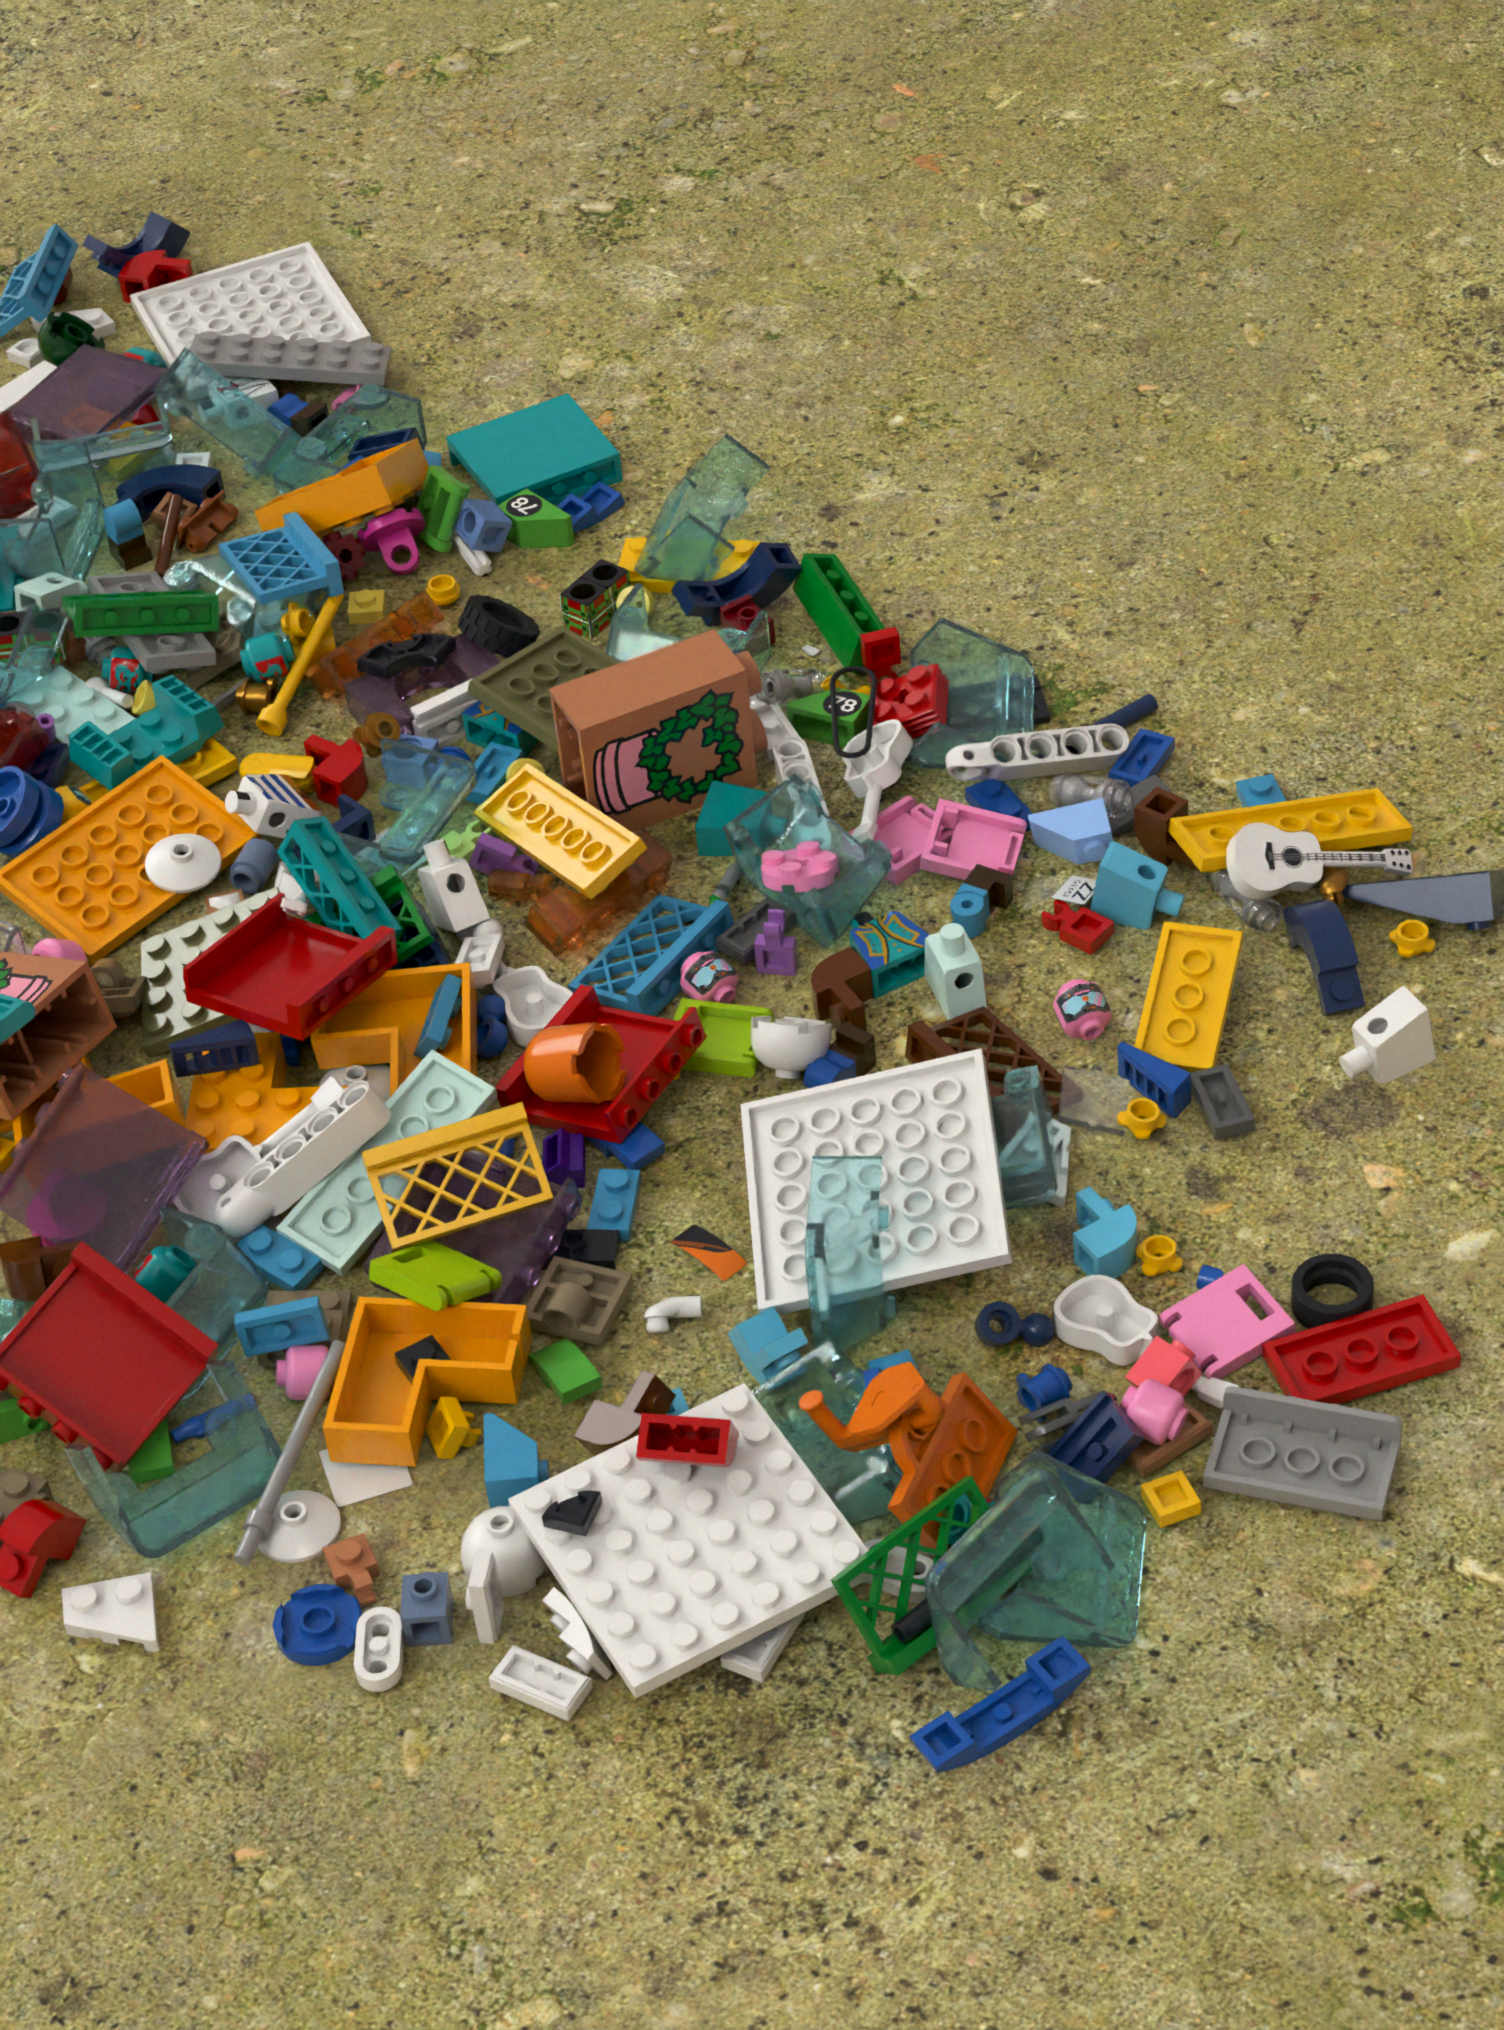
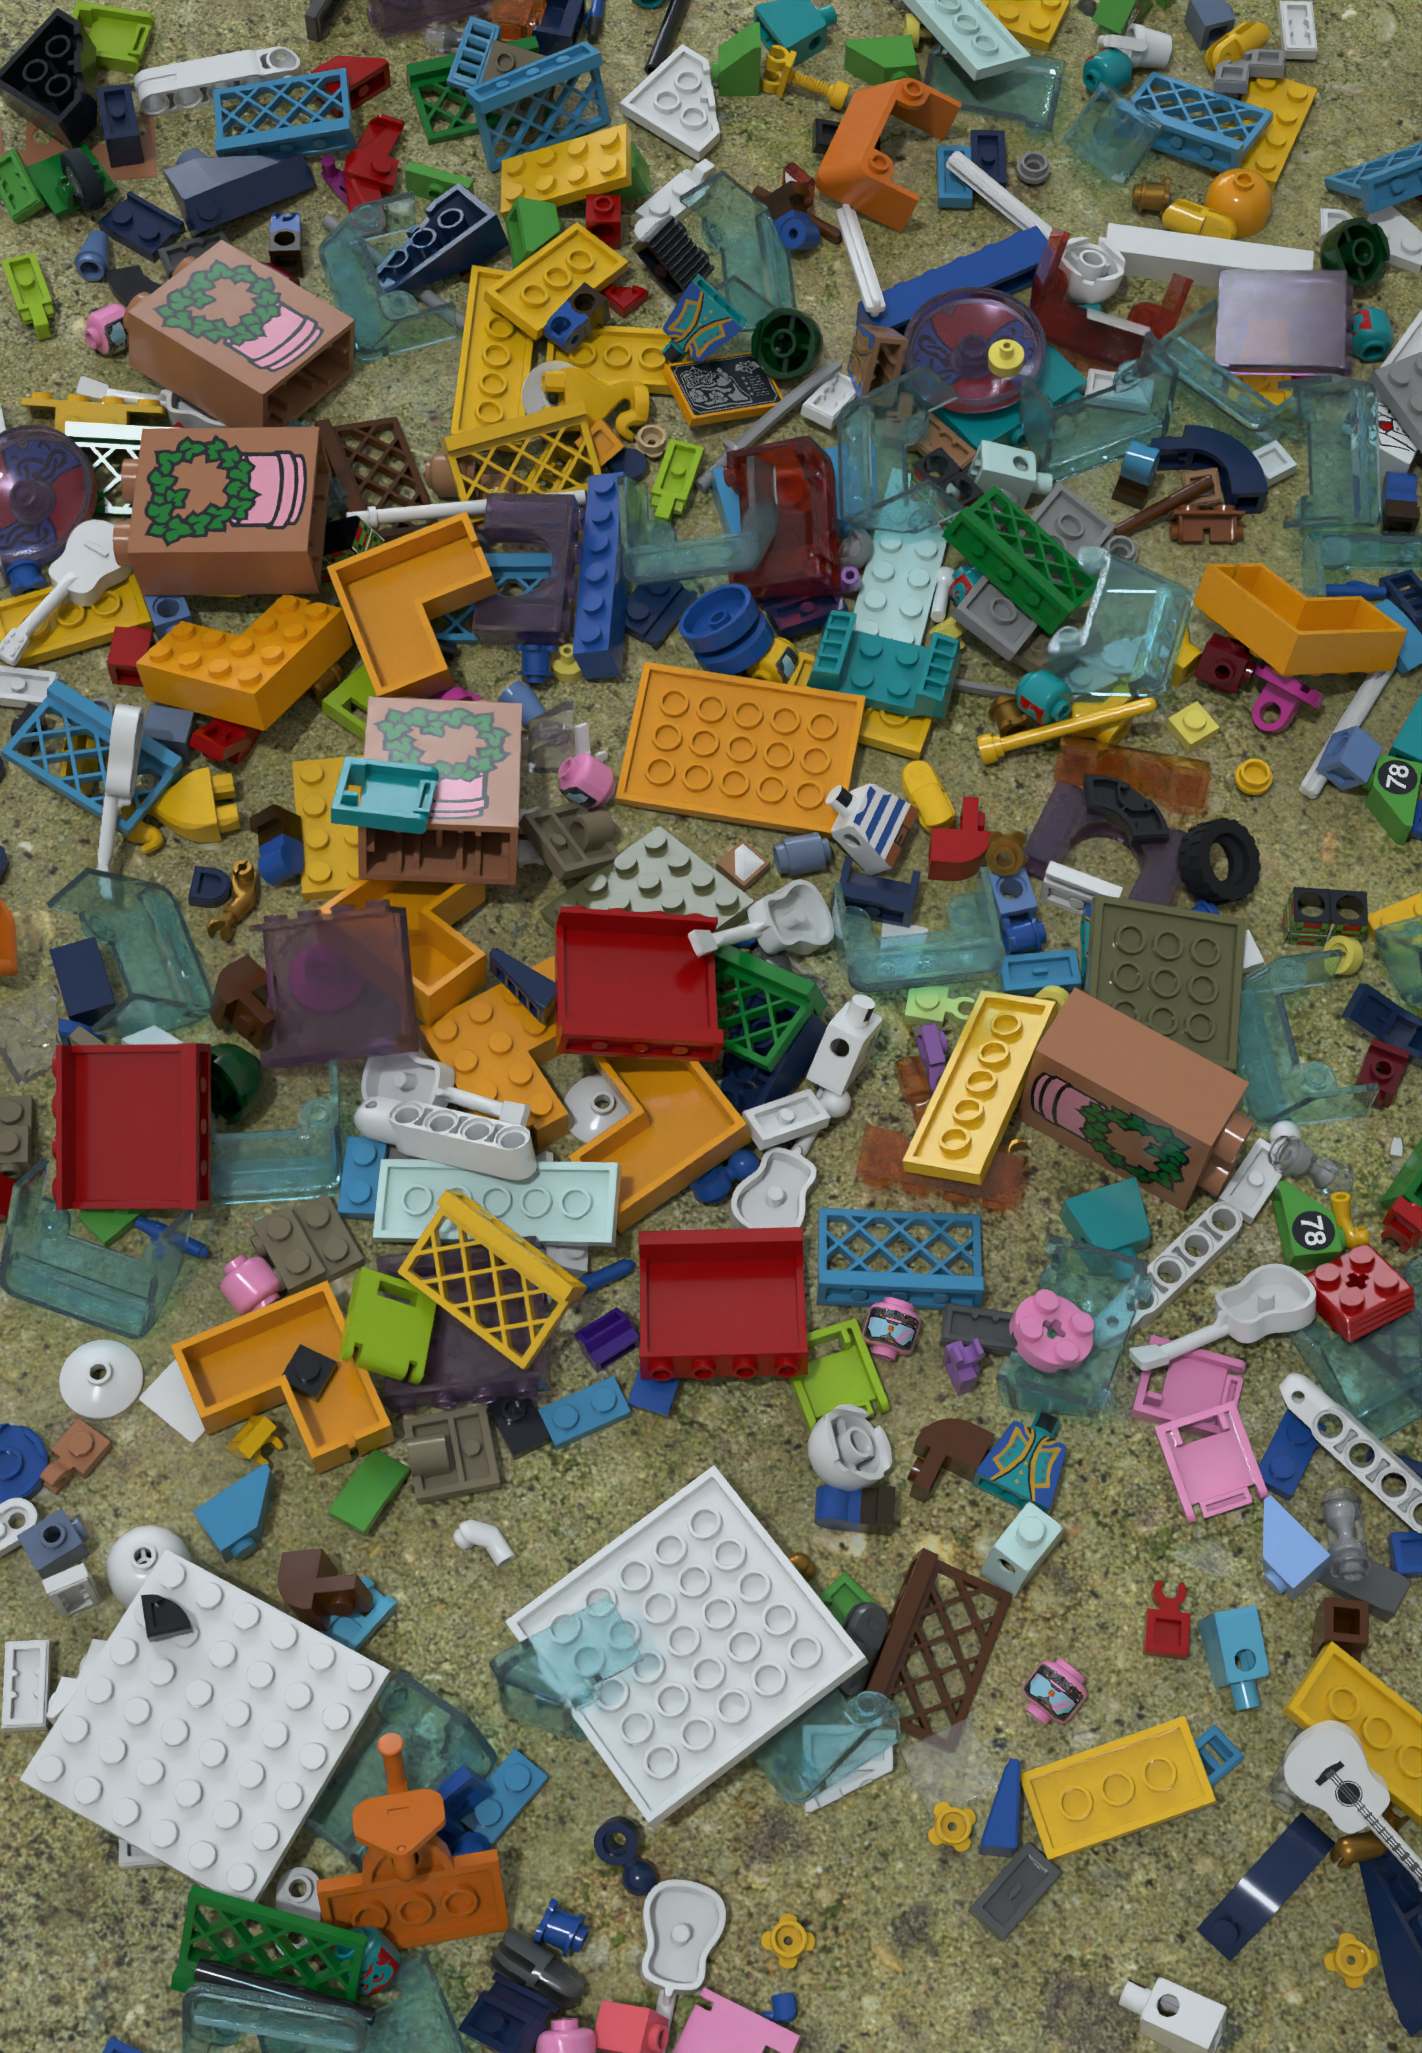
camera: 50 degrees right, 20 degrees up
teal head [134,1244,197,1307] -> none
white dish [145,833,221,893] -> none
dark azure fence [218,511,344,605] -> none
light grey bar [233,1340,346,1566] -> none
dark azure plate [234,1296,330,1357] -> none
teal fence [277,816,402,939] -> none
yellow plate [281,602,312,645] -> none
dark azure plate [413,973,462,1059] -> none
bright green plate [416,465,470,553] -> none
orange cylinder [524,1022,626,1104] -> none
red brick [636,1413,739,1468] -> none
sticker [671,1225,747,1281] -> none
light grey piece [709,862,742,906] -> none
medium azure brick [728,1306,809,1387] -> none
black piece [829,666,877,758] -> none
leg [950,864,1013,938] -> none
white sticker [1052,875,1096,905] -> none
medium azure brick [1073,1186,1137,1279] -> none

